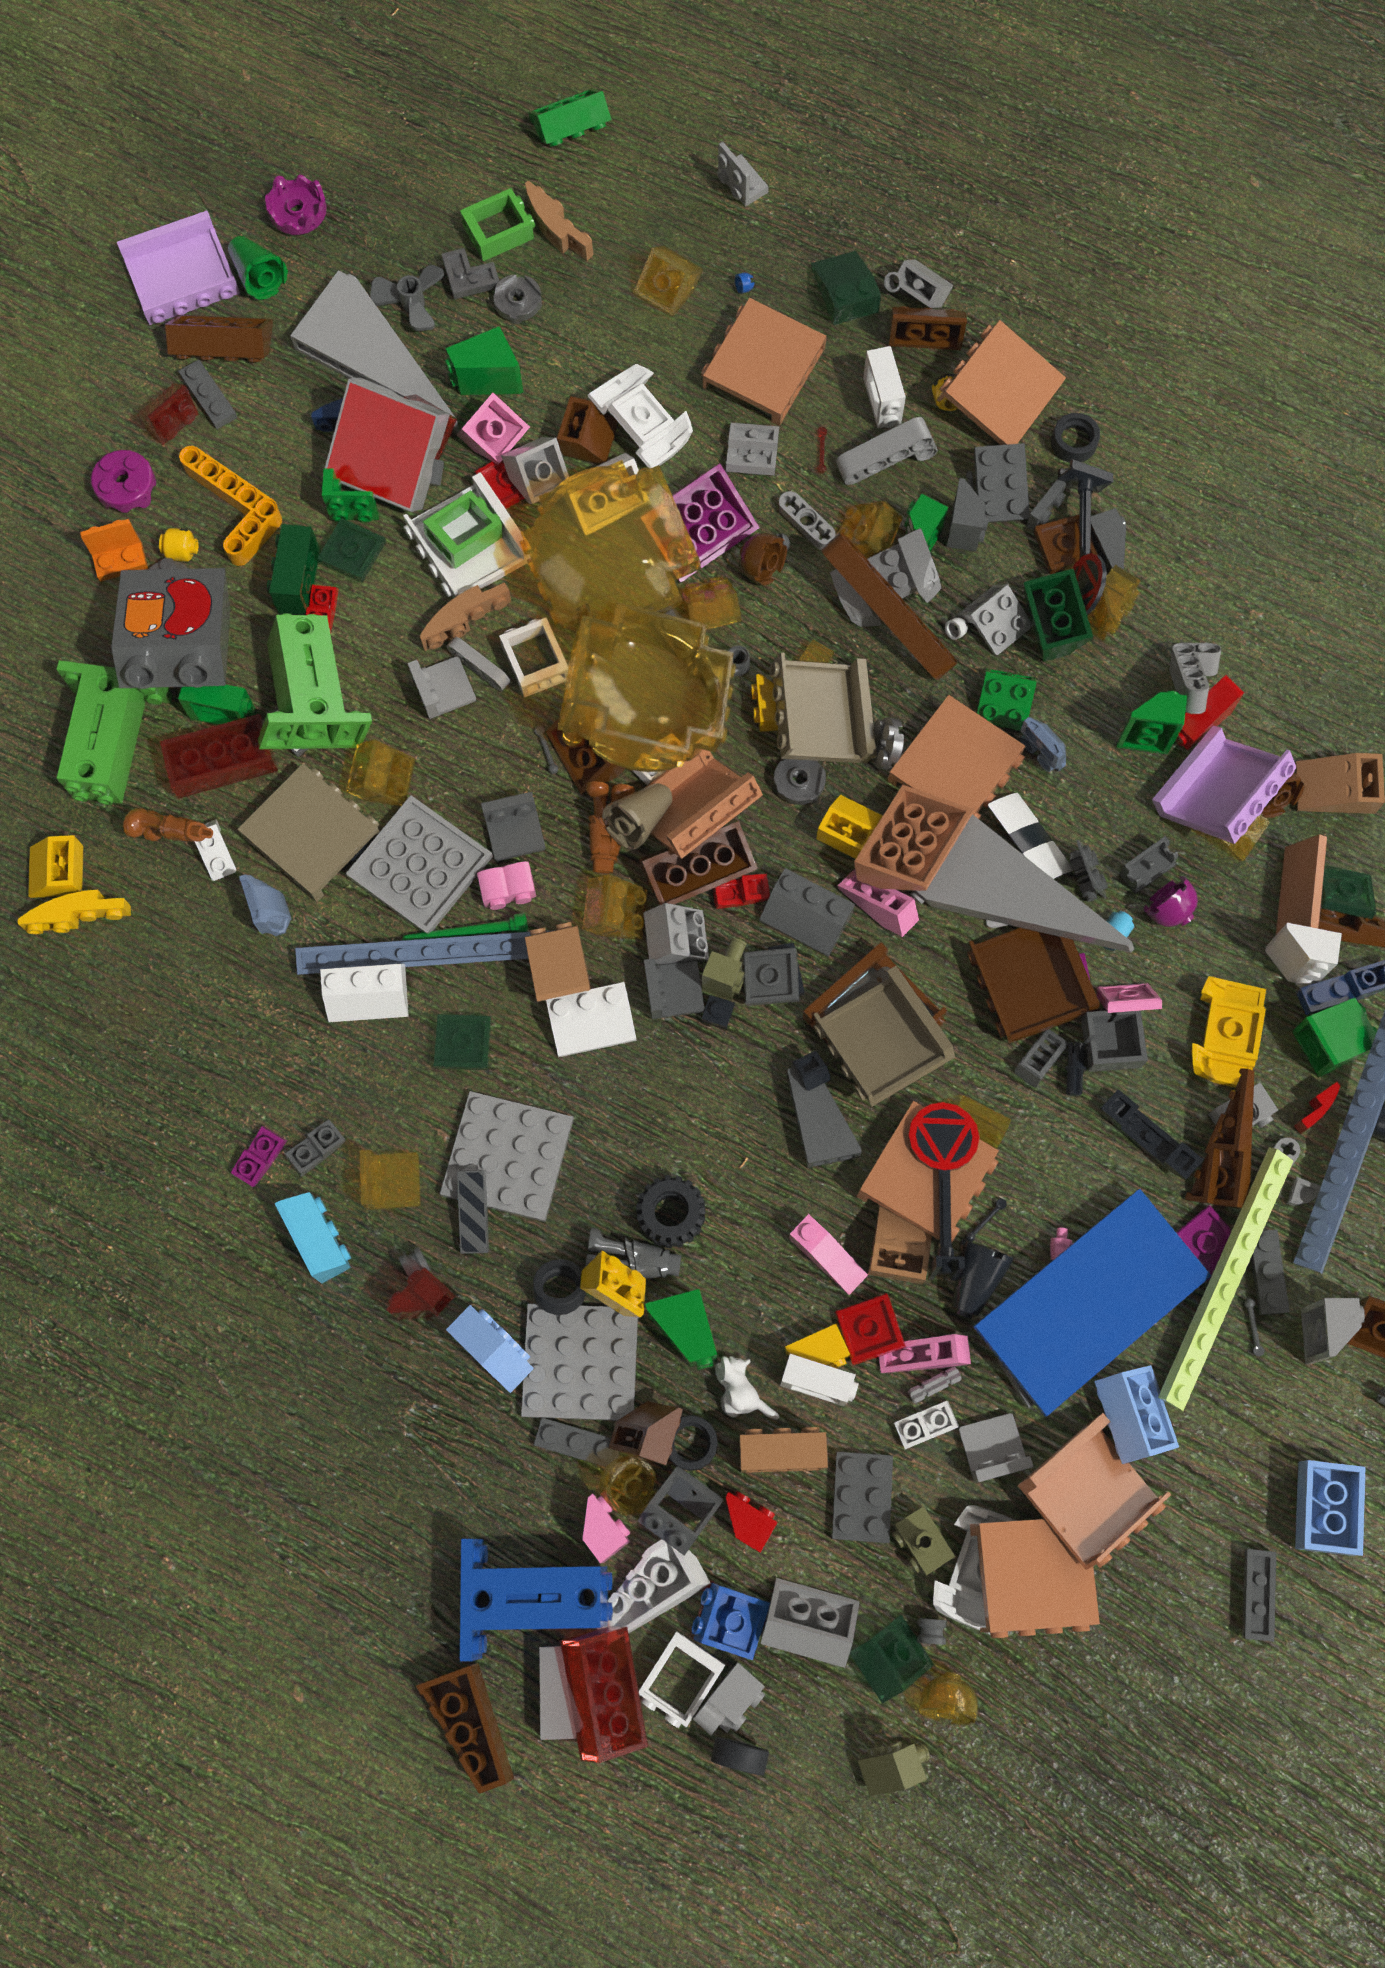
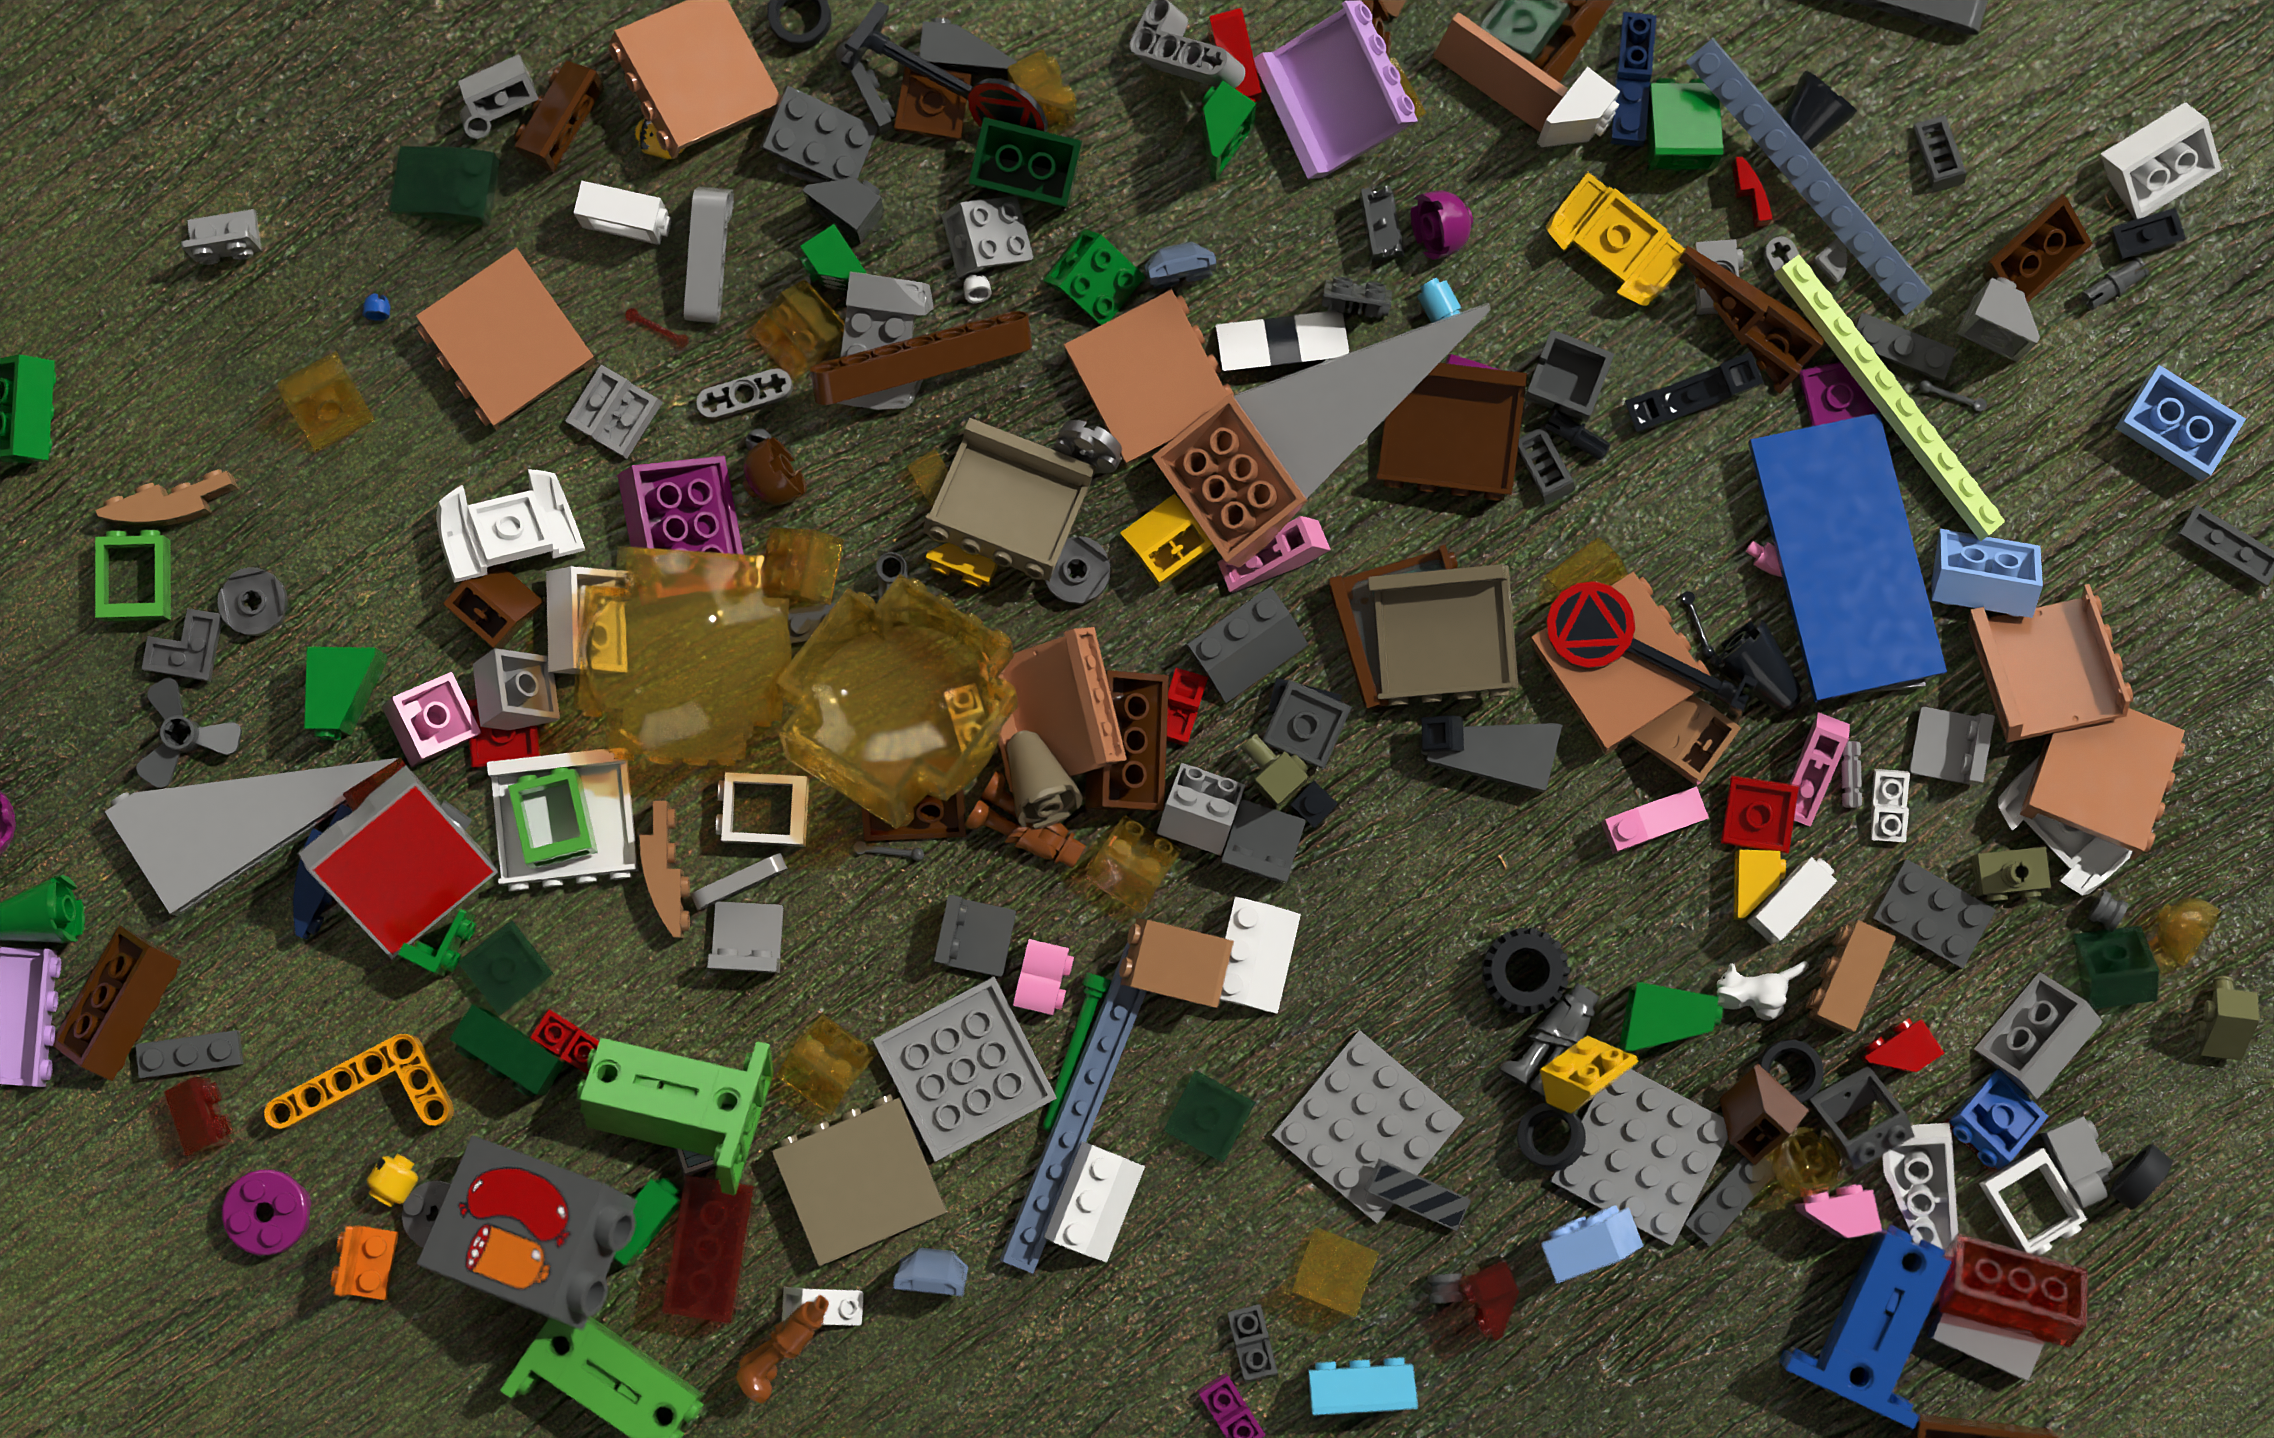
camera: 65 degrees left, 10 degrees up
bright pink tile [1096,983,1162,1013] -> none

